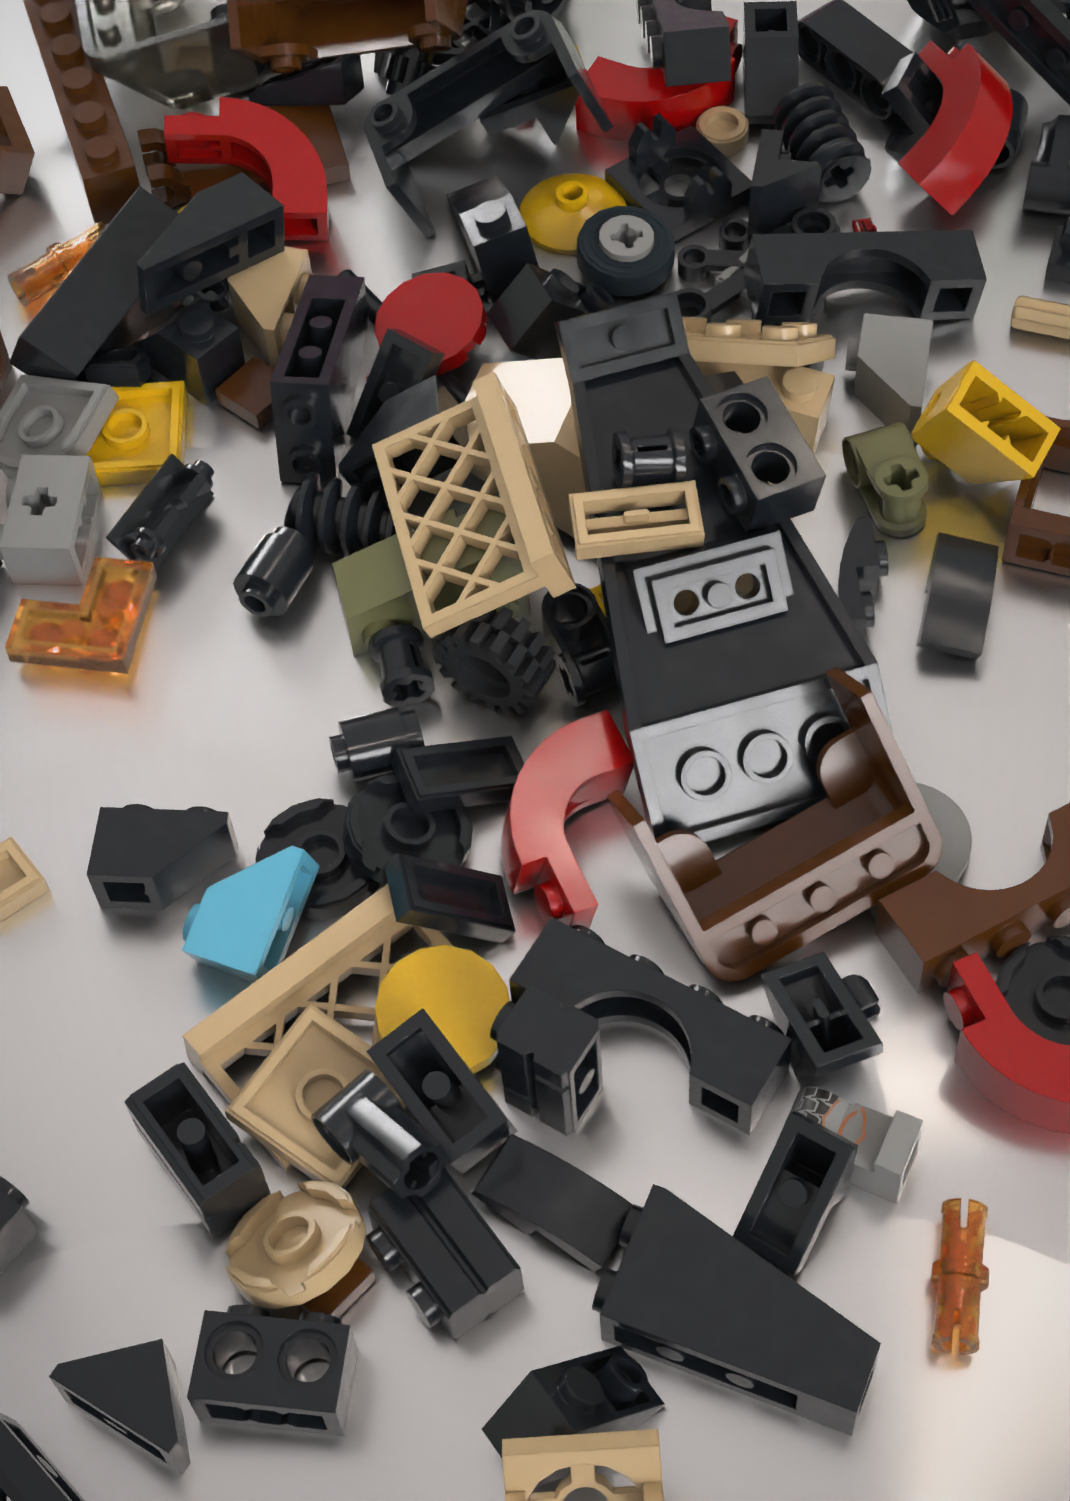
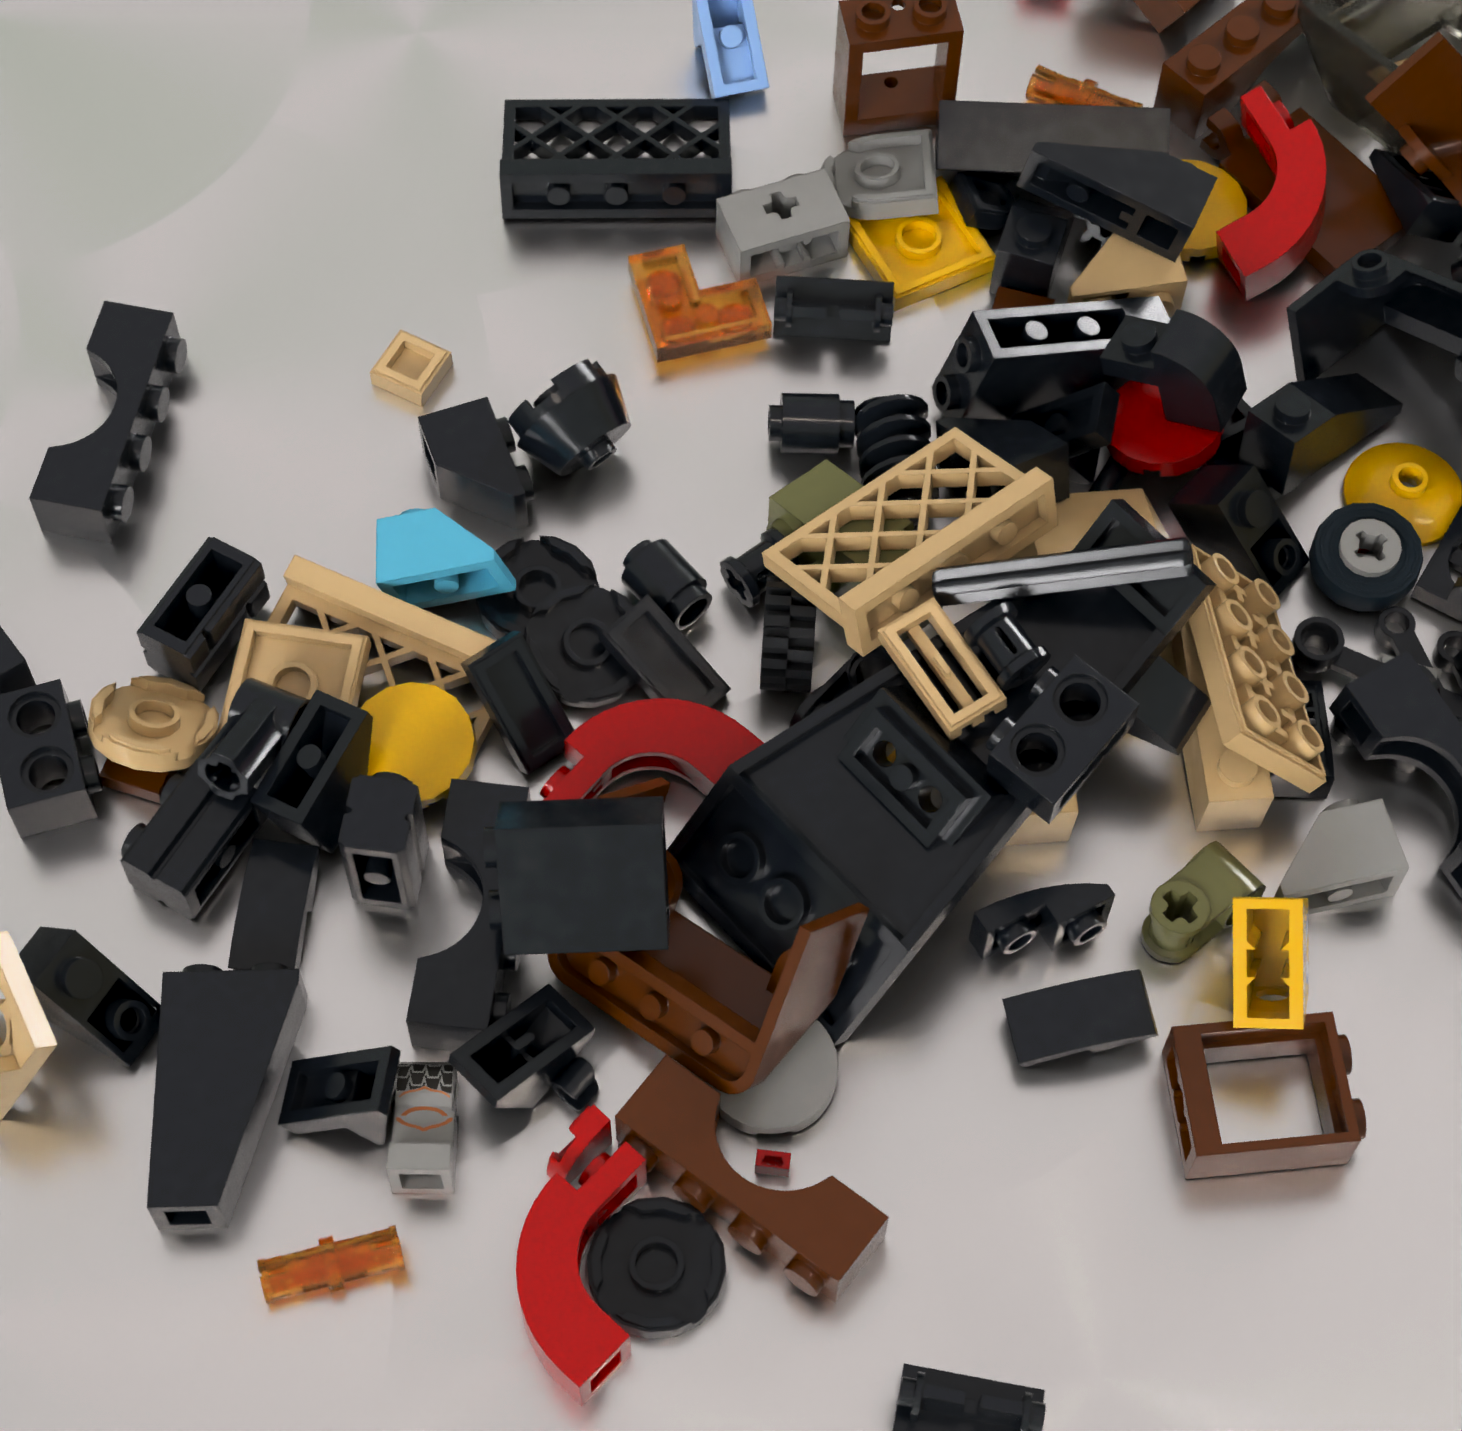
camera: 60 degrees right, 5 degrees up
none -> black brick [483,796,670,955]
none -> black cone [508,359,631,476]
none -> red tile [547,1104,612,1183]
none -> red piece [755,1149,791,1177]
none -> axle [932,537,1194,606]
none -> black brick [1099,309,1247,432]

